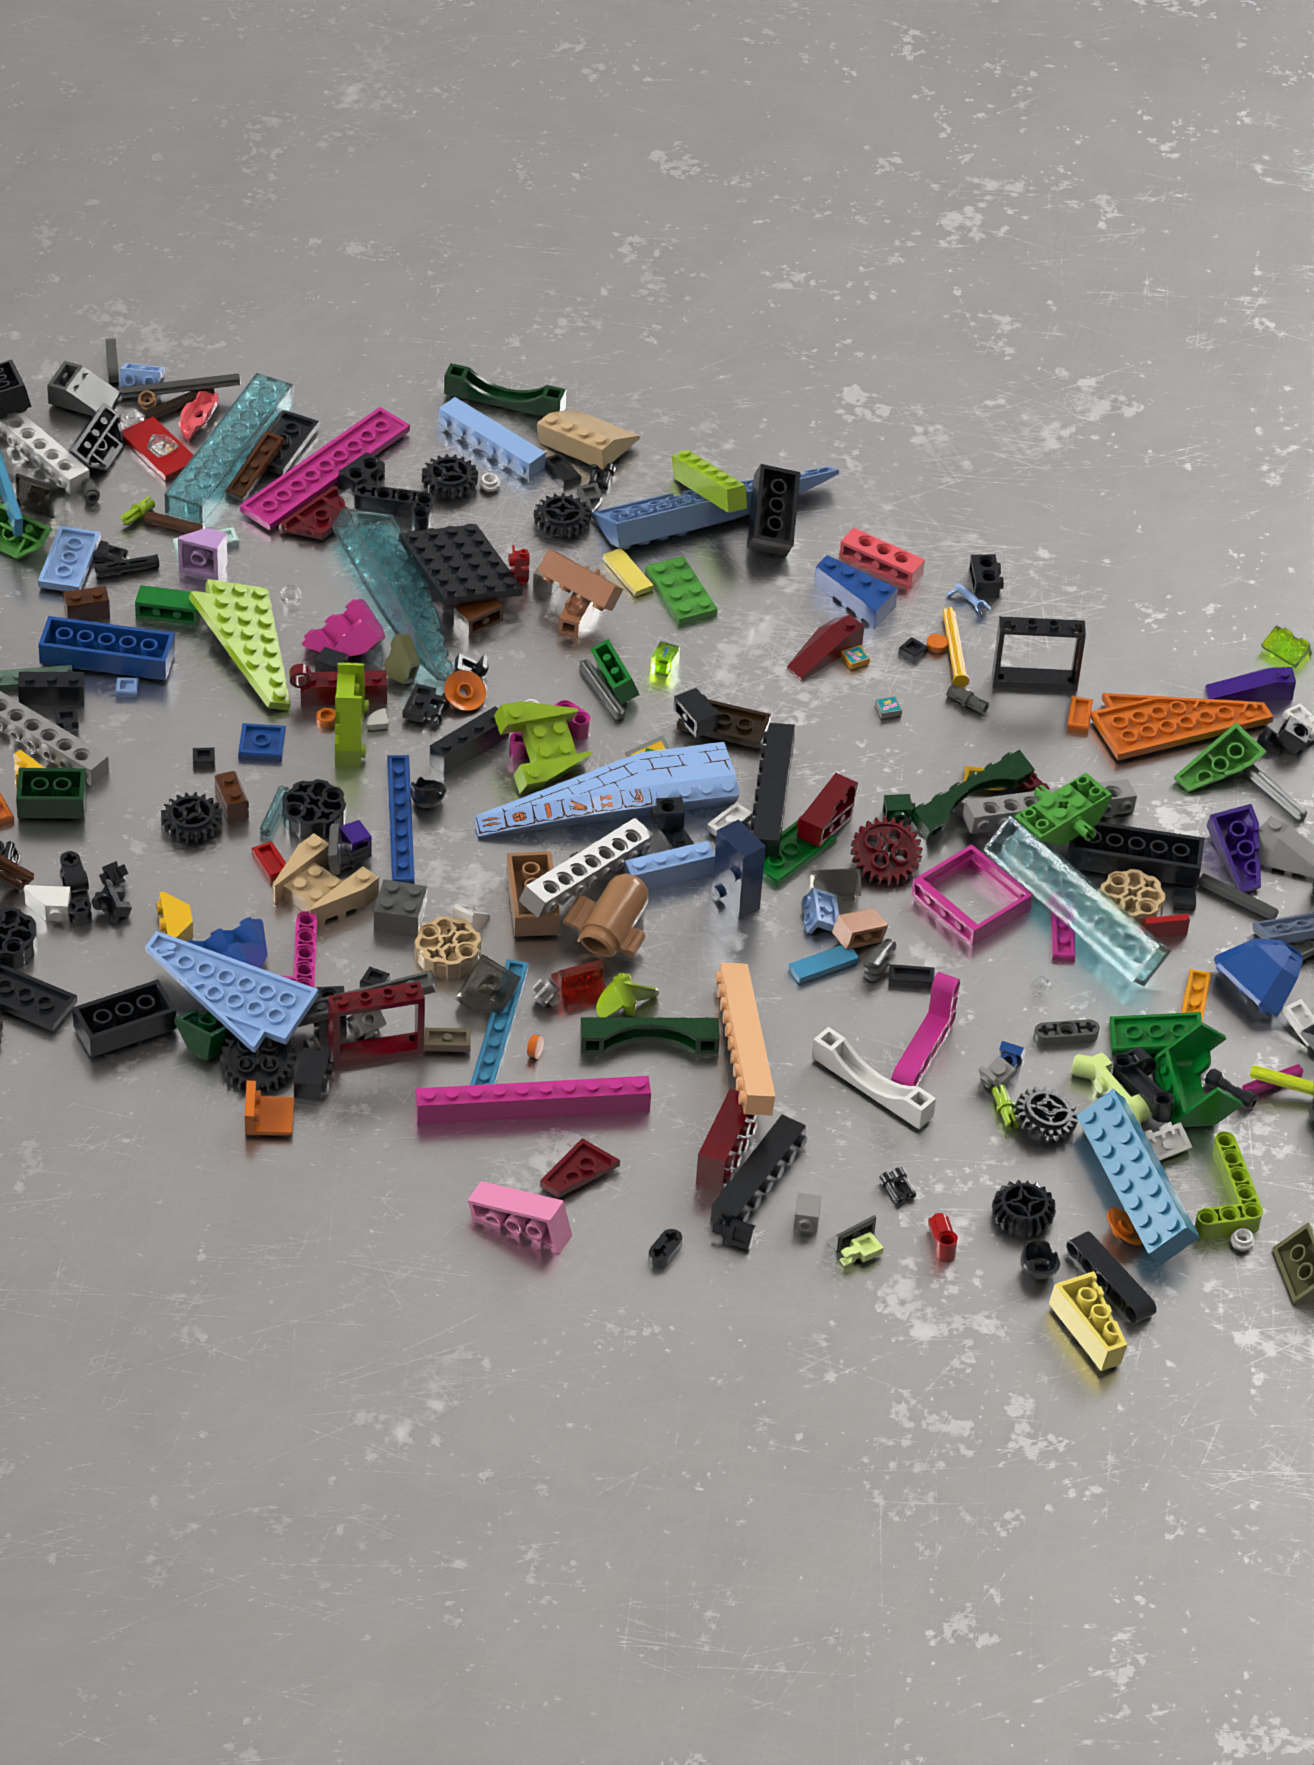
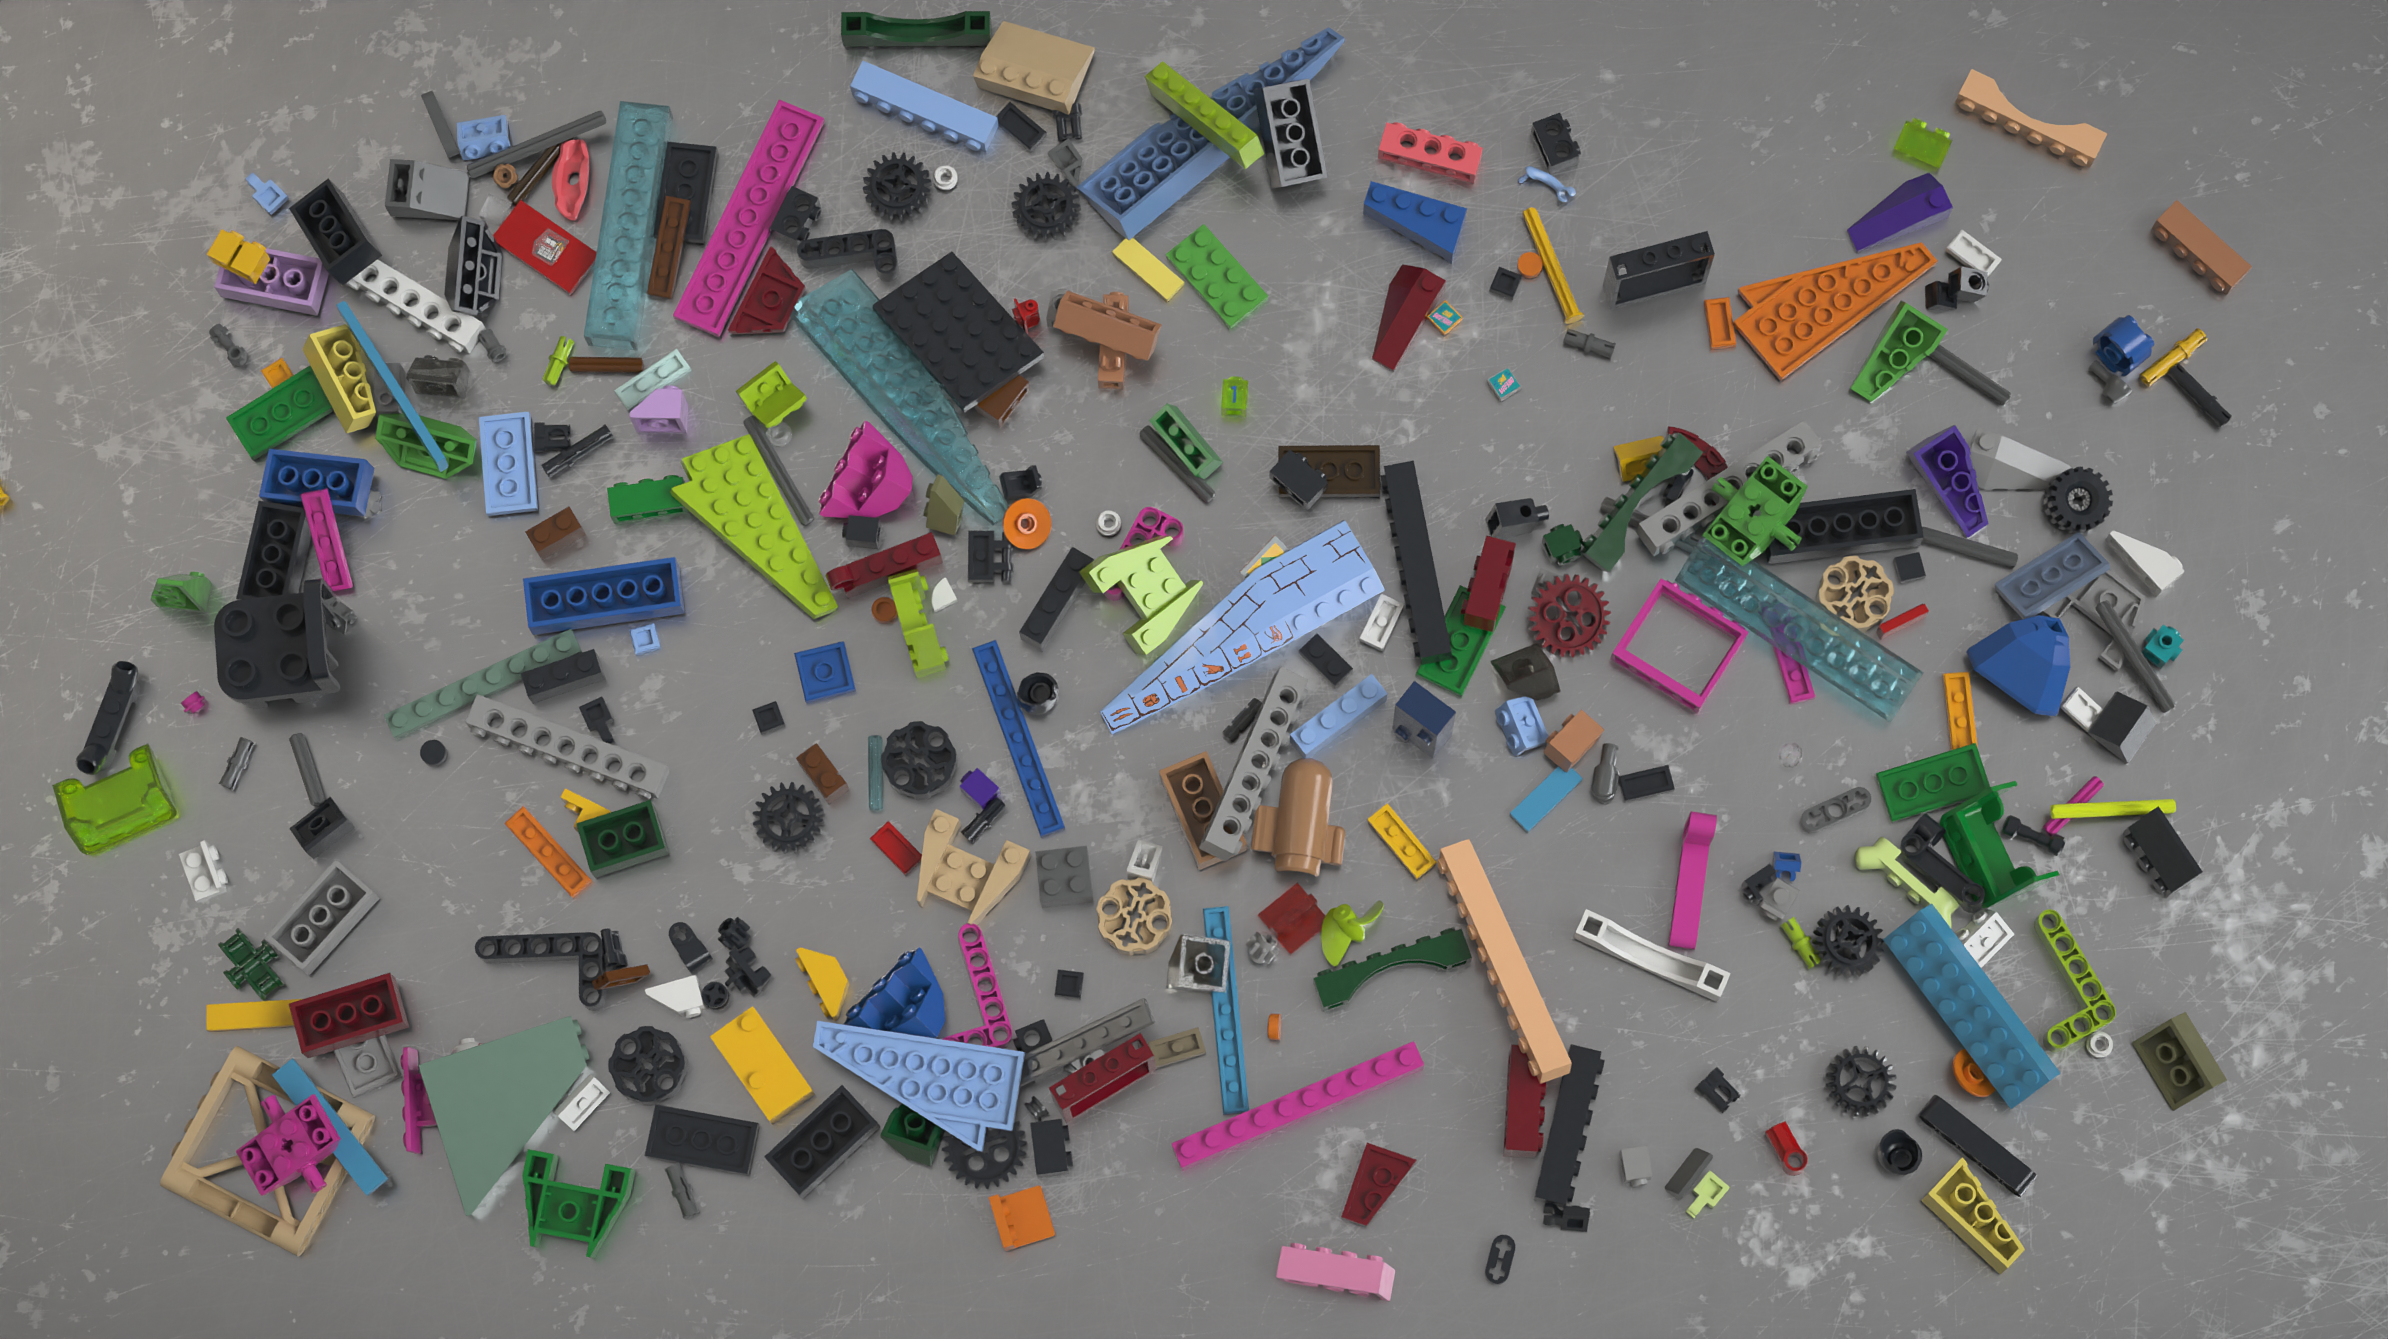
camera: 10 degrees left, 30 degrees up
dark grey tile [328,823,342,875] -> none
black brick [651,797,685,830] -> none
none -> yellow brick [710,1006,815,1125]
none -> lime bracket [735,361,807,428]
none -> dark grey axle [743,416,814,525]
none -> yellow plate [1367,803,1437,880]
none -> black torso [1485,498,1549,540]
none -> black bracket [1742,864,1776,906]

